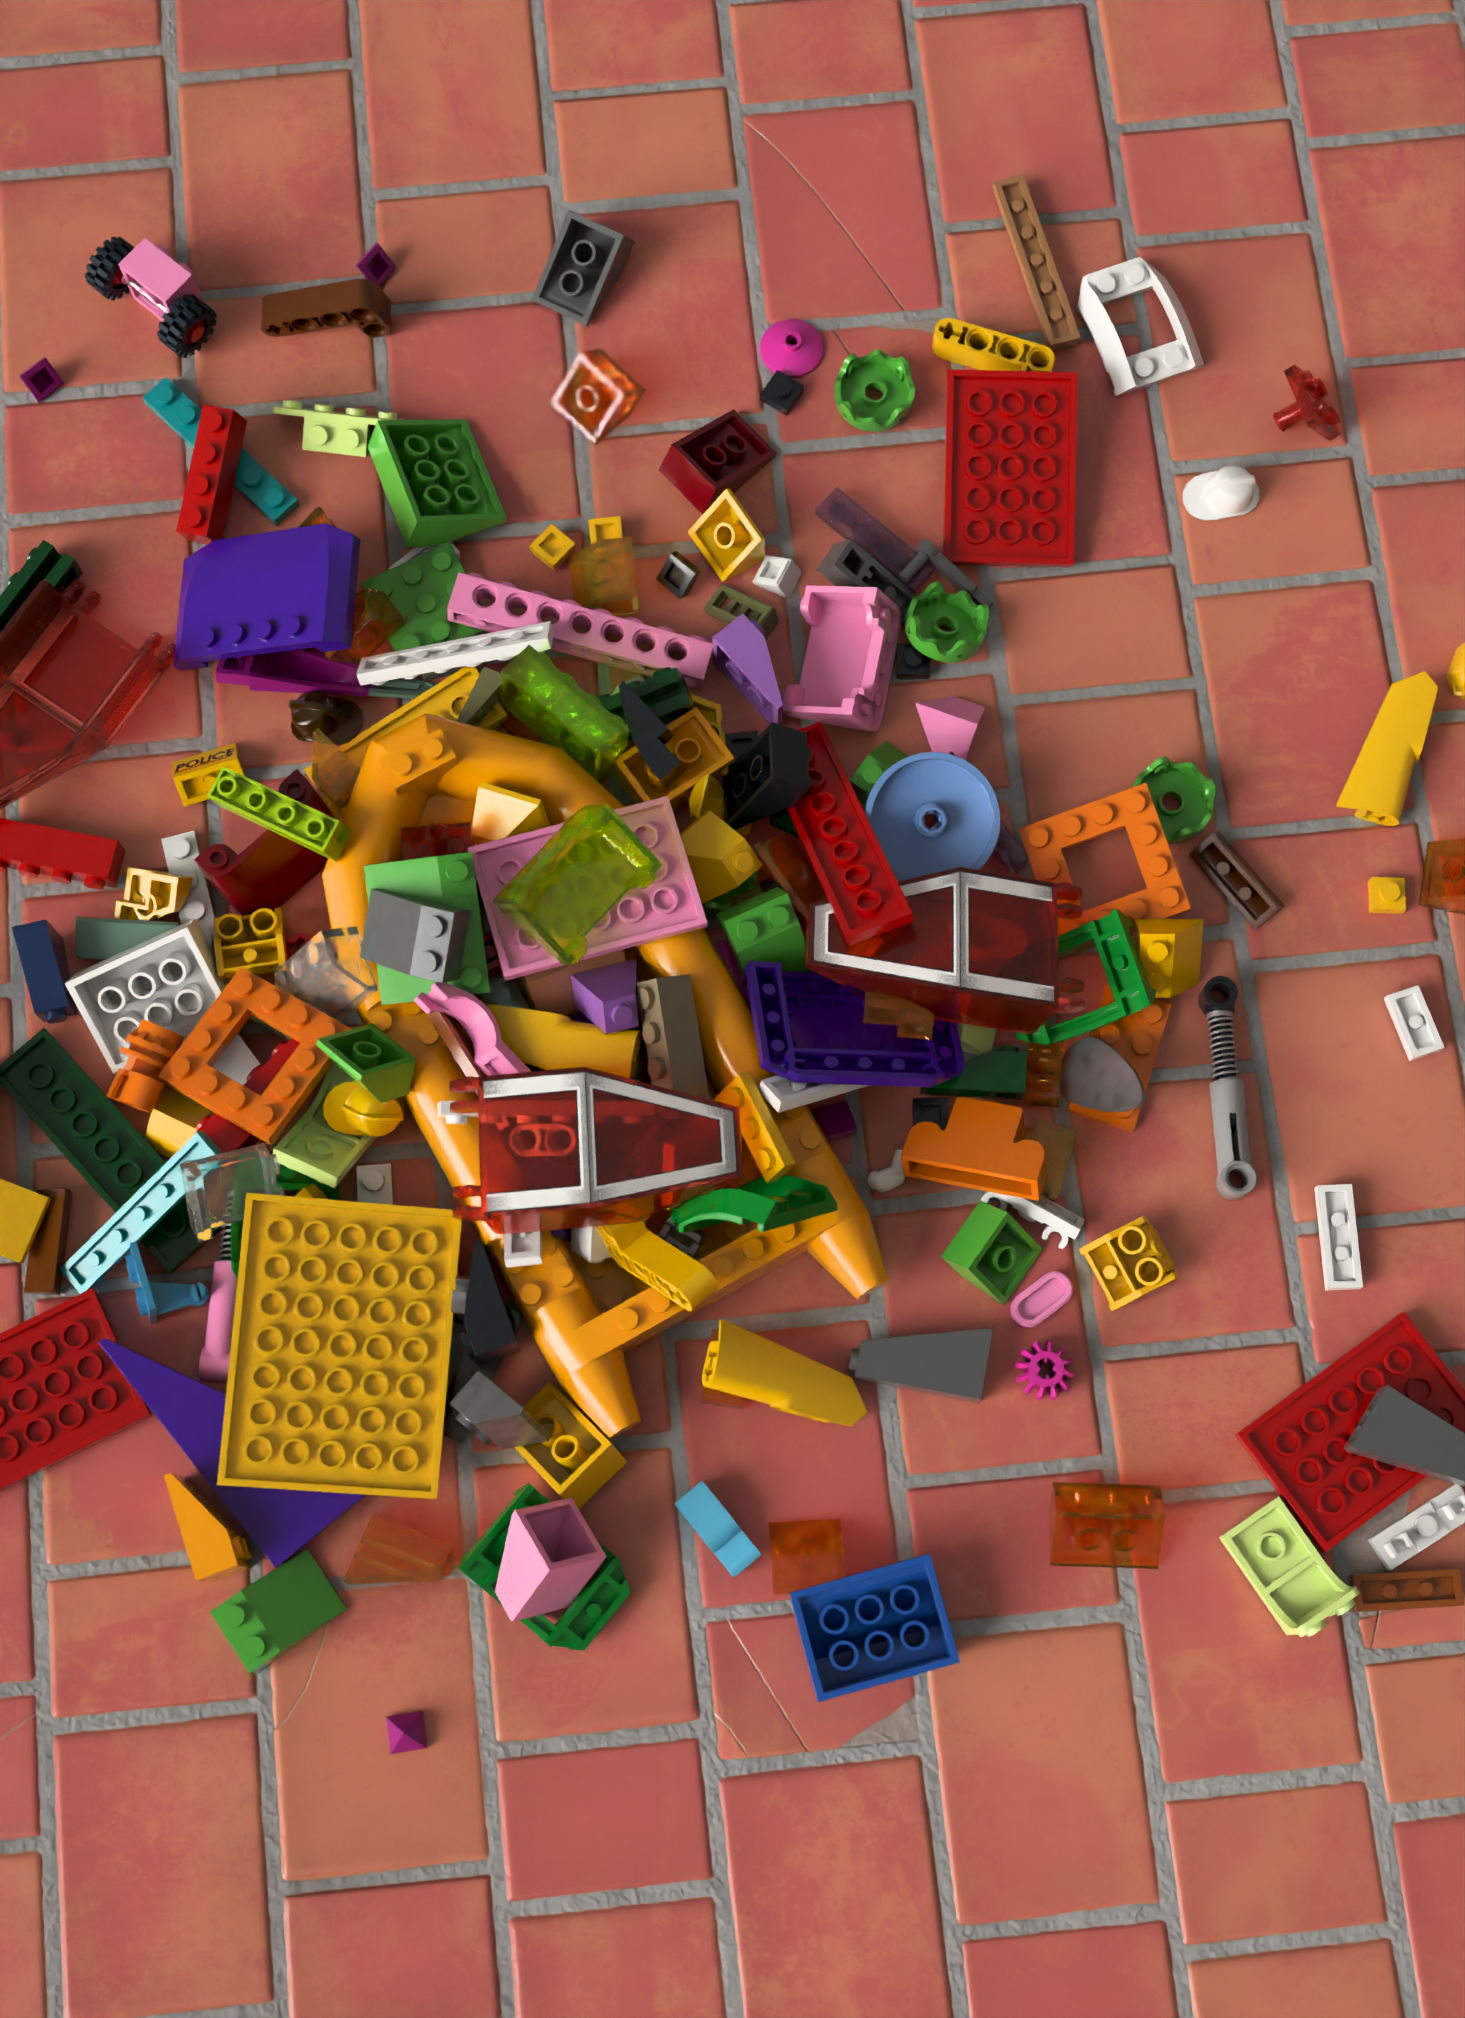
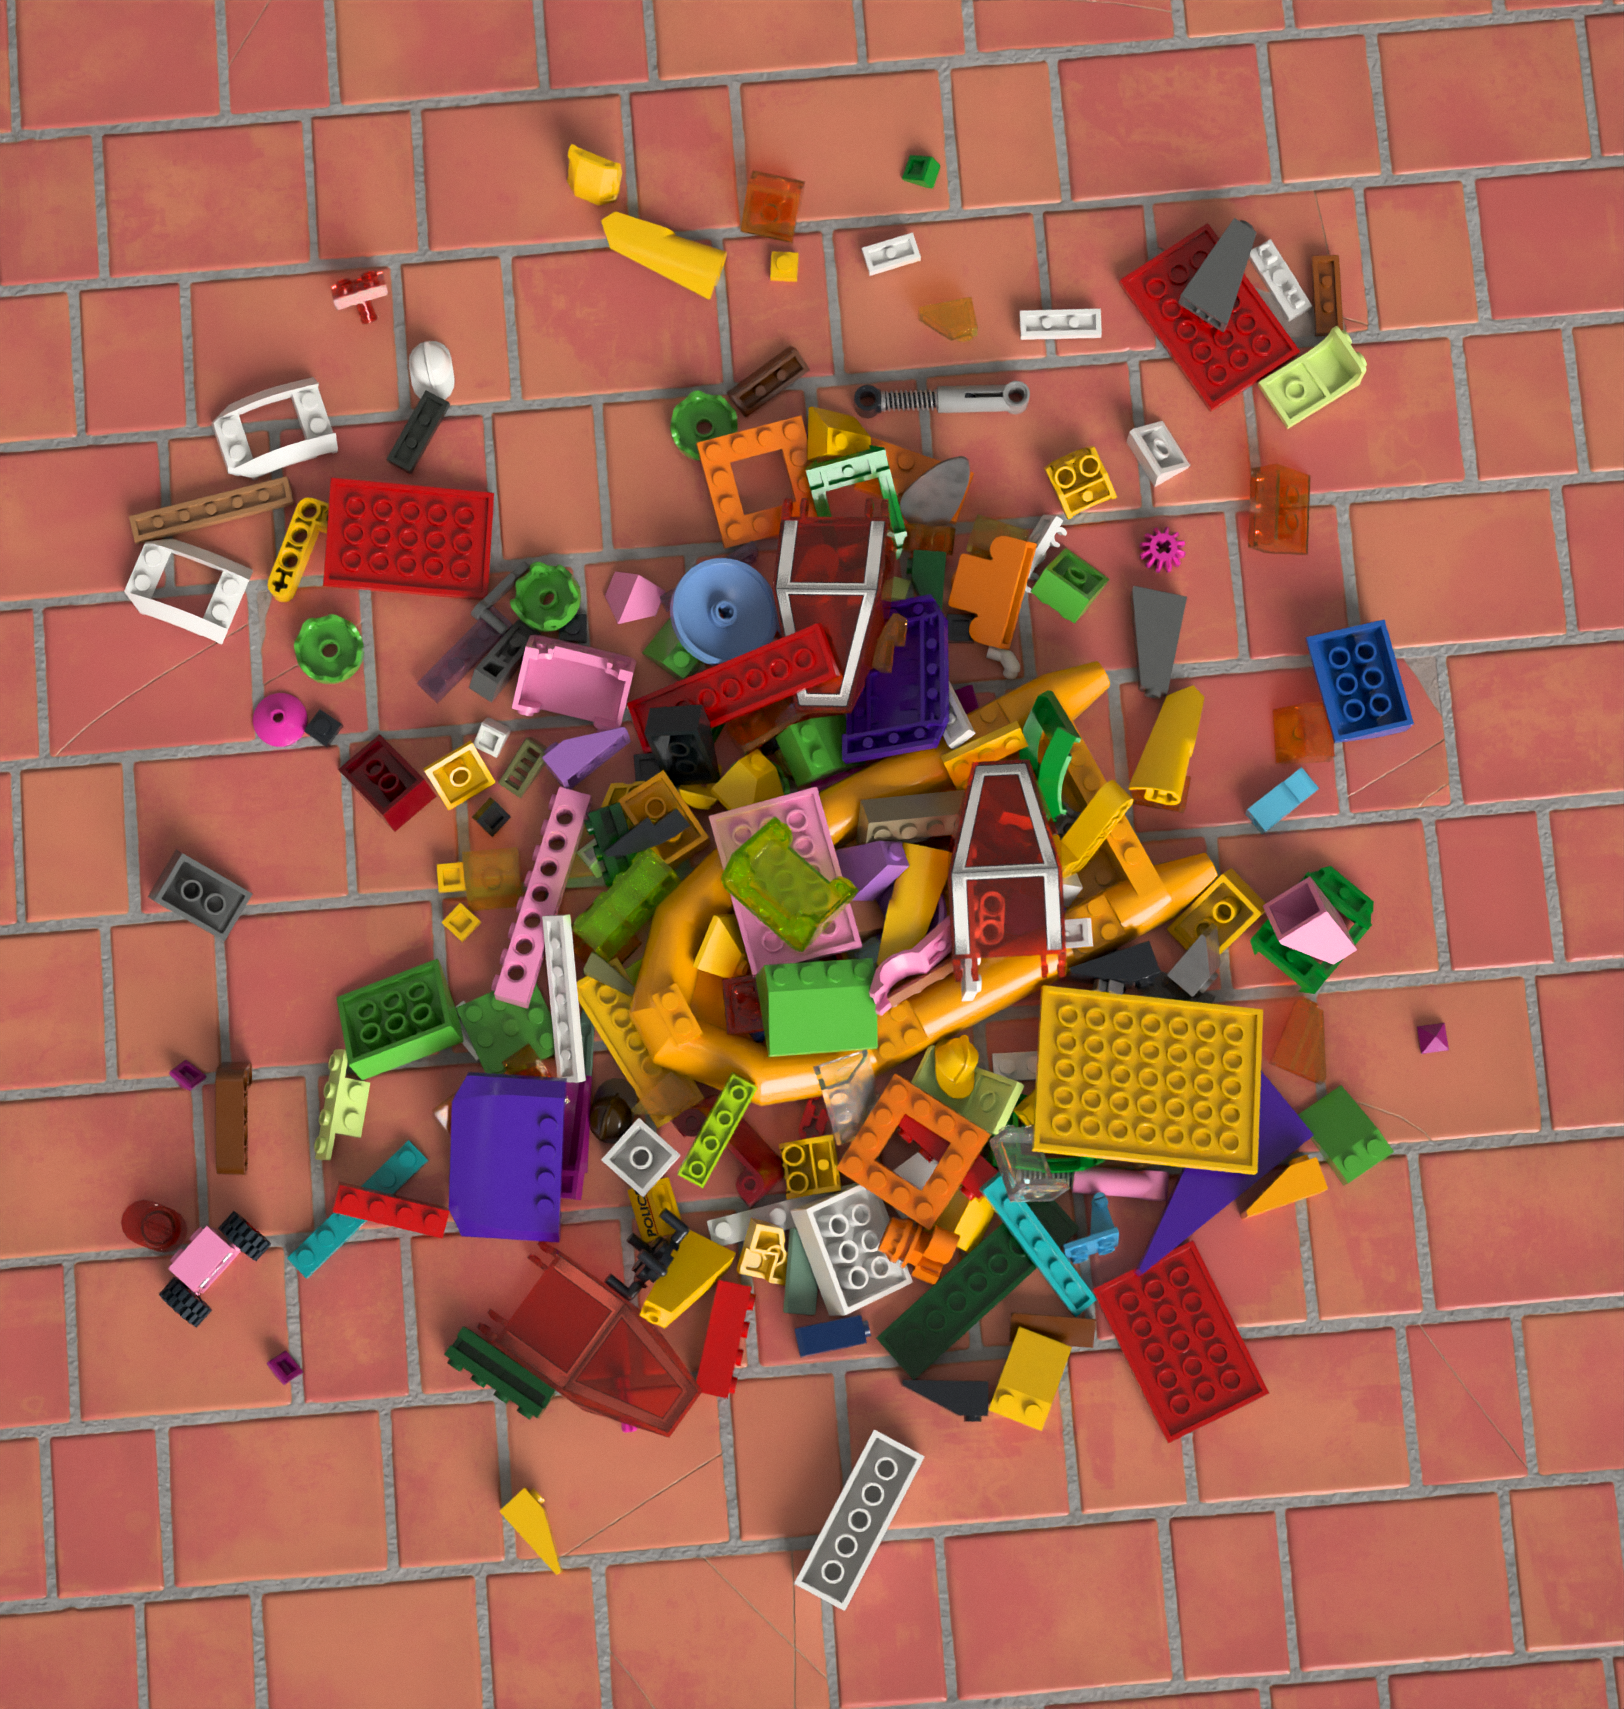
camera: 85 degrees left, 5 degrees up
bright green slope [316,1023,417,1103] -> none
dark grey slope [360,888,471,983] -> none
clear orange slope [550,349,645,445] -> none
bright pink tile [1010,1271,1073,1328] -> none
none -> clear red piece [121,1200,187,1253]
none -> white wedge [124,538,253,645]
none -> pearl dark grey plate [386,390,450,474]
none -> white slope [601,1118,681,1197]
none -> black plate [604,1208,689,1301]
none -> yellow slope [639,1230,736,1328]
none -> clear yellow slope [918,297,978,342]
none -> white slope [1127,421,1191,487]

